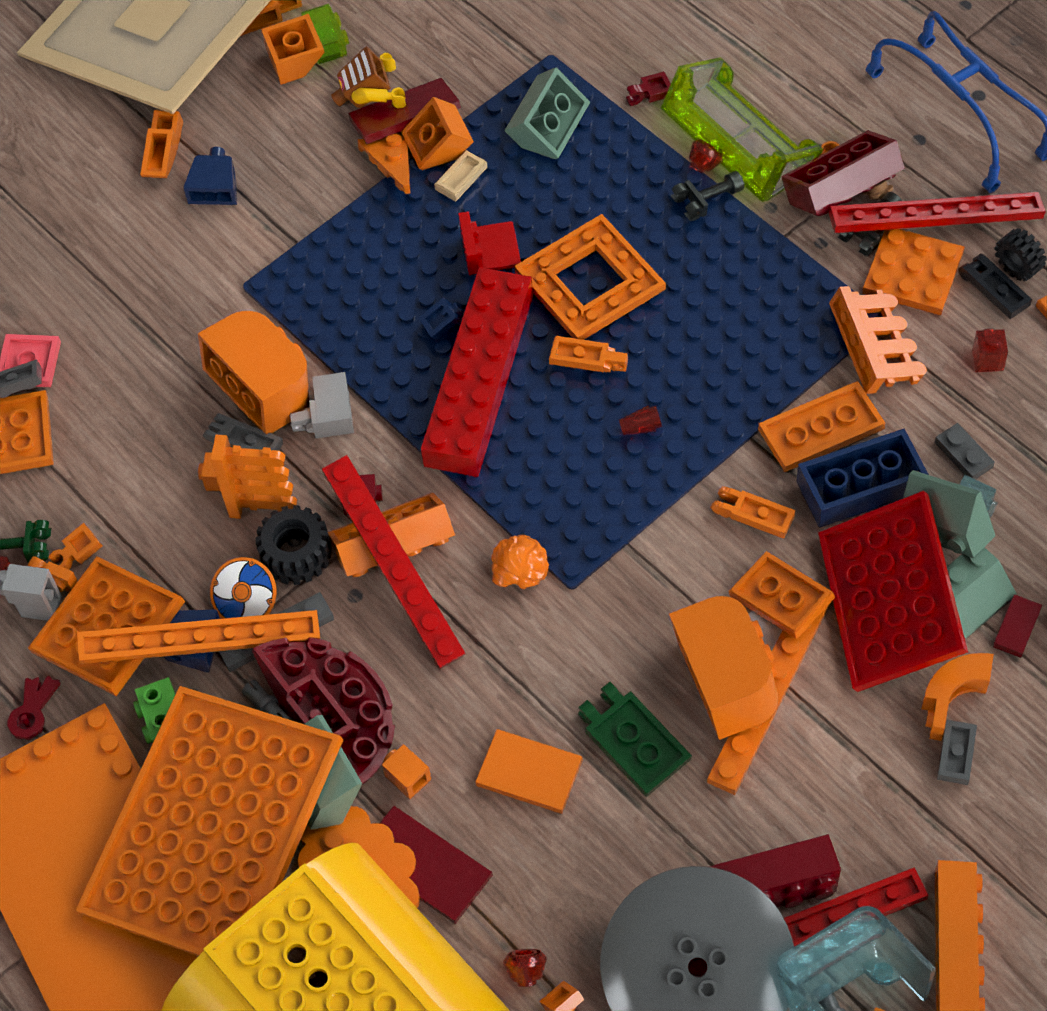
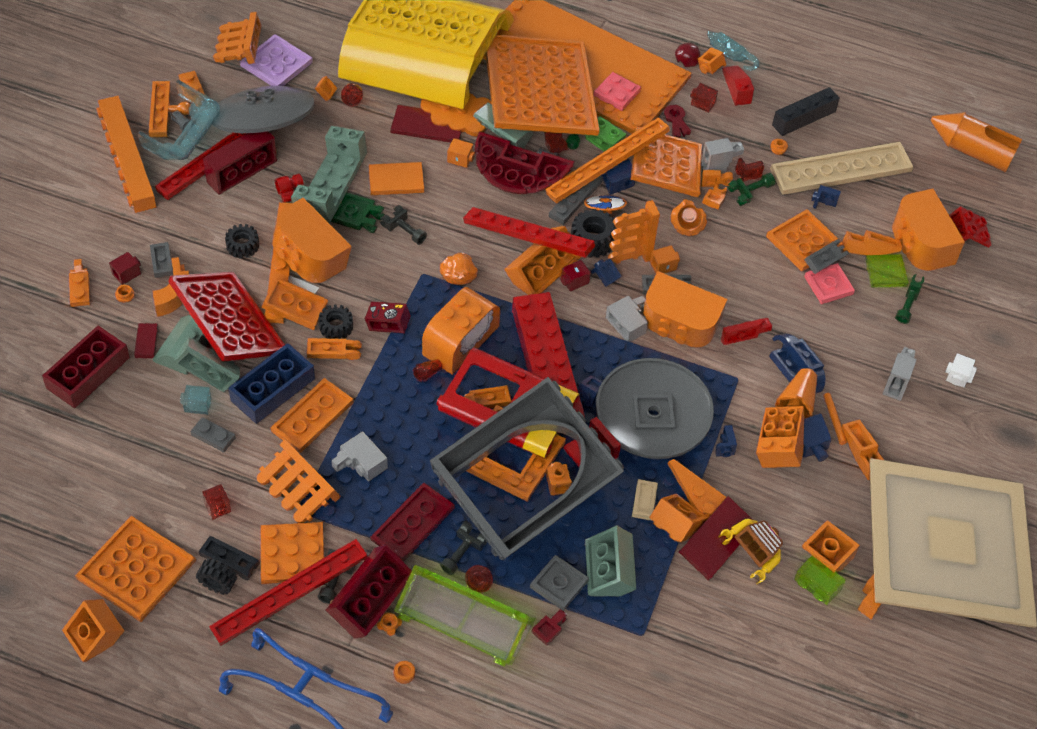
camera: 145 degrees right, 5 degrees down
none -> dark red brick [109,252,141,285]
none -> orange plate [115,284,135,303]
none -> black tyre [225,224,259,259]
none -> red piece [274,173,304,203]
none -> sand green plate [291,126,368,224]
none -> black tyre [318,304,353,339]
none -> light grey hinge [332,431,388,481]
none -> dark red brick [364,302,411,333]
none -> dark red tile [370,483,455,562]
none -> pearl dark grey bar [380,205,427,245]
none -> orange tile [394,661,415,684]
none -> orange brick [422,287,500,375]
none -> dark grey panel [430,377,624,560]
none -> red piece [436,347,580,459]
none -> dark grey plate [530,555,589,611]
none -> orange brick [546,462,572,496]
none -> dark blue bracket [590,258,622,287]
none -> coral plate [594,72,641,111]
none -> dark grey dish [596,358,714,459]
none -> orange hair [671,199,707,236]
none -> dark blue bracket [715,425,737,457]
none -> red hinge [721,318,772,345]
none -> orange slope [756,406,804,468]
none -> dark blue plate [769,334,826,393]
none -> orange cone [775,368,817,419]
none -> orange bar [823,393,847,445]
none -> light grey hinge [883,347,917,401]

